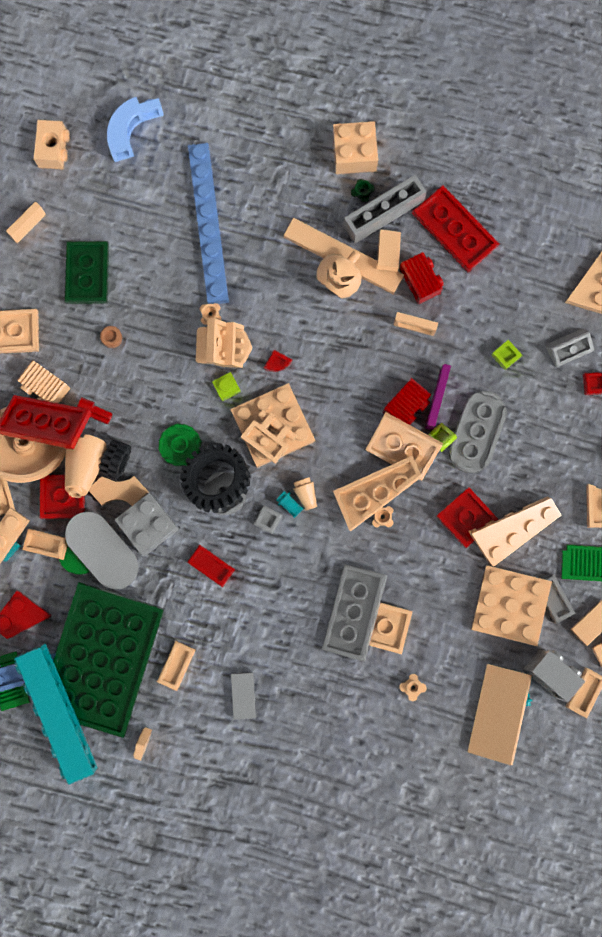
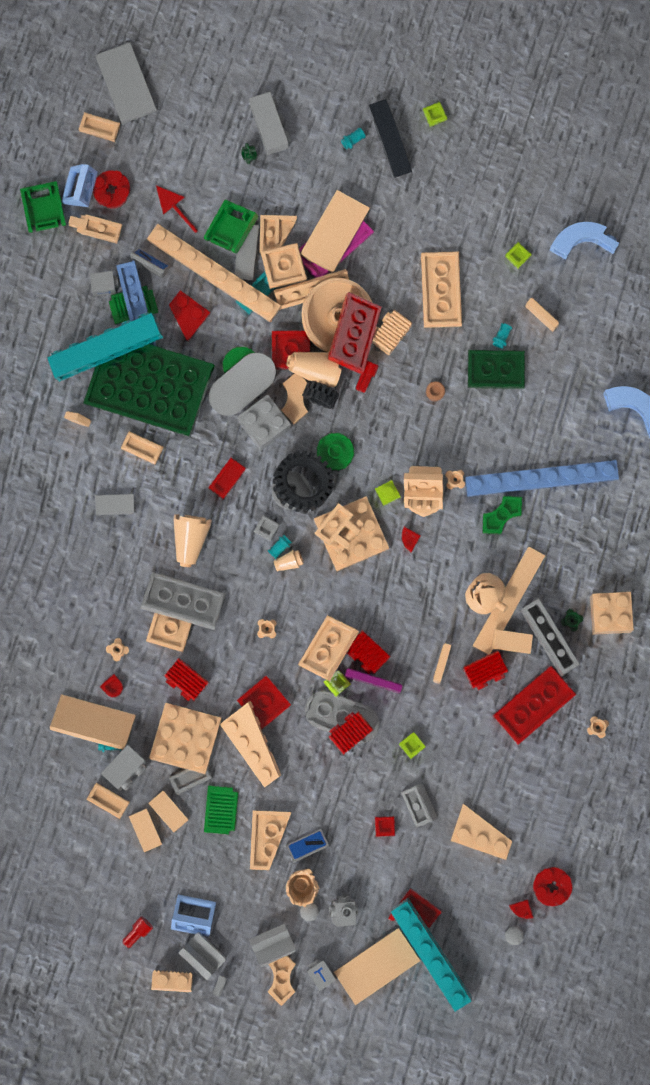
camera: 85 degrees right, 0 degrees up
light nougat tile [22,529,68,560] -> none
light nougat brick [34,120,69,169] -> none
light nougat wing [333,456,422,531] -> none
none -> red tile [100,674,123,698]
none -> red brick [164,658,209,701]
none -> light nougat cone [173,514,212,567]
none -> red brick [328,711,373,755]
none -> green tile [482,496,522,534]
none -> teal pin [492,323,512,349]
none -> light nougat plate [587,716,609,738]

